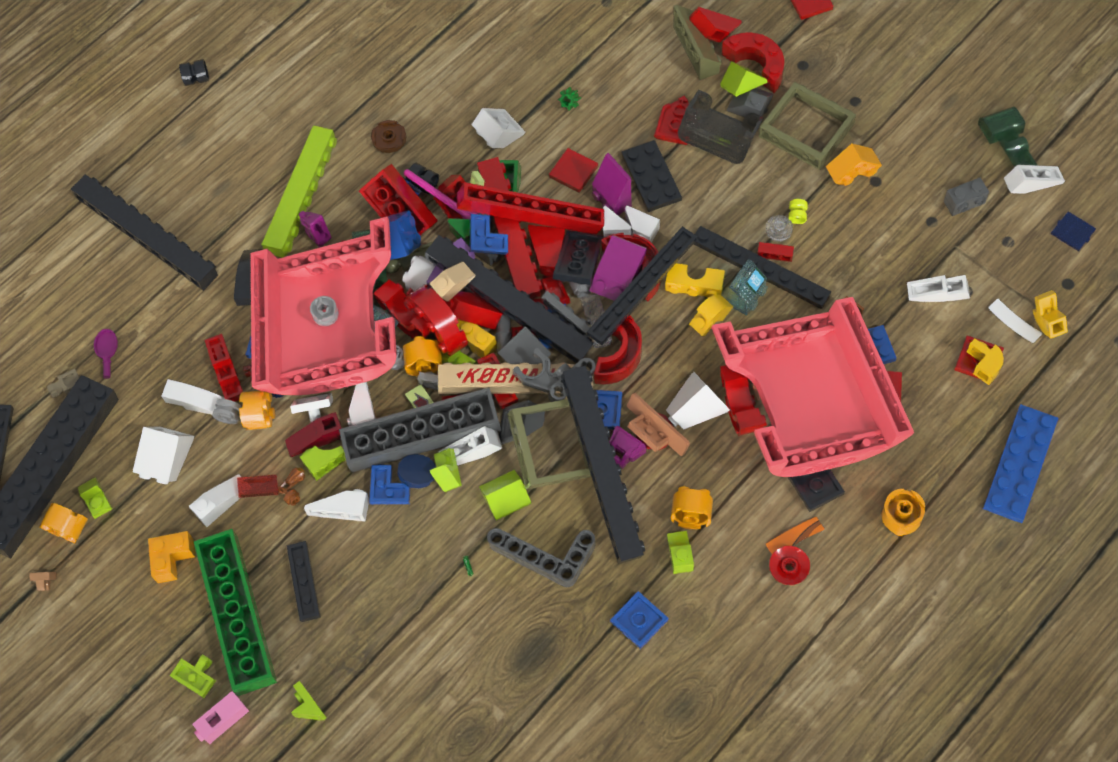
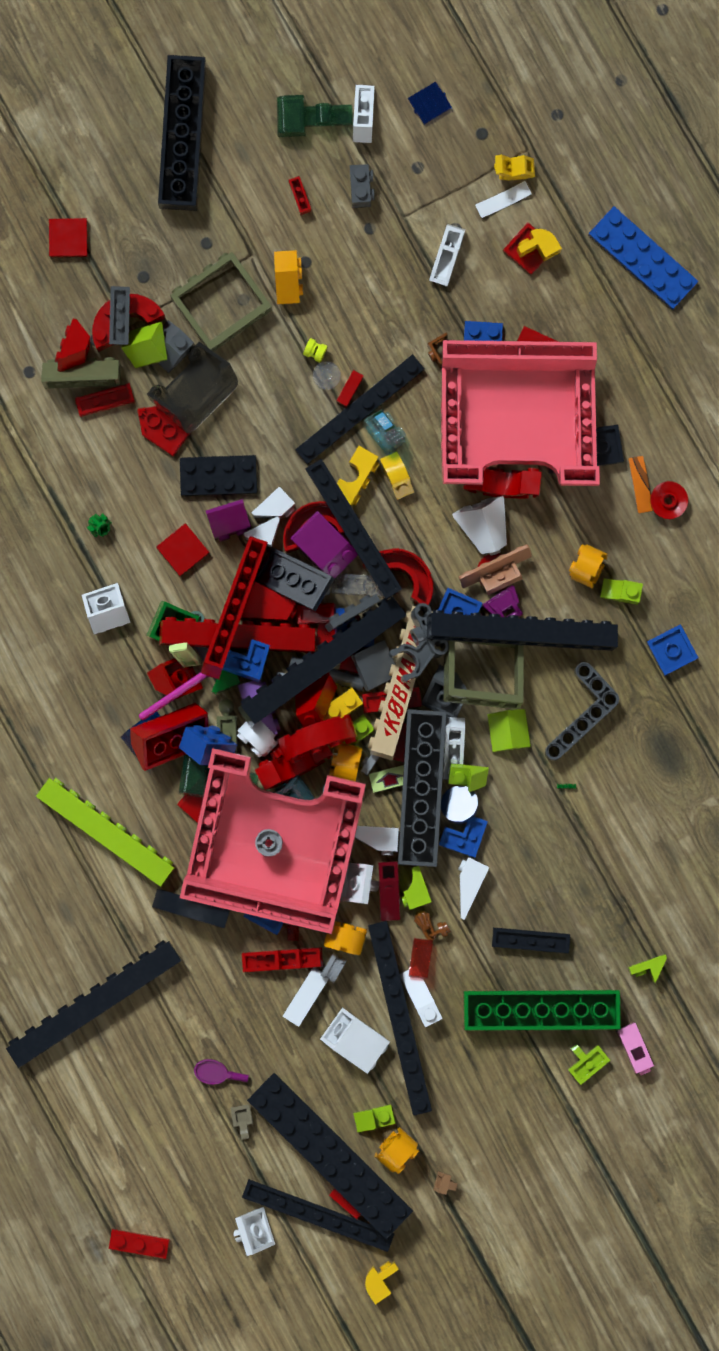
camera: 80 degrees left, 20 degrees up
light orange brick [148,531,195,583] -> none
magenta piece [299,211,332,248] -> none
reddish brown plate [371,120,407,153] -> none
black wheel [405,162,439,194] -> none
tan slope [430,262,476,301] -> none
light orange brick [881,489,925,536] -> none
none -> red tile [75,383,135,417]
none -> dark grey plate [109,286,130,345]
none -> black brick [158,55,206,211]
none -> red piece [288,176,311,215]
none -> black brick [368,921,432,1116]

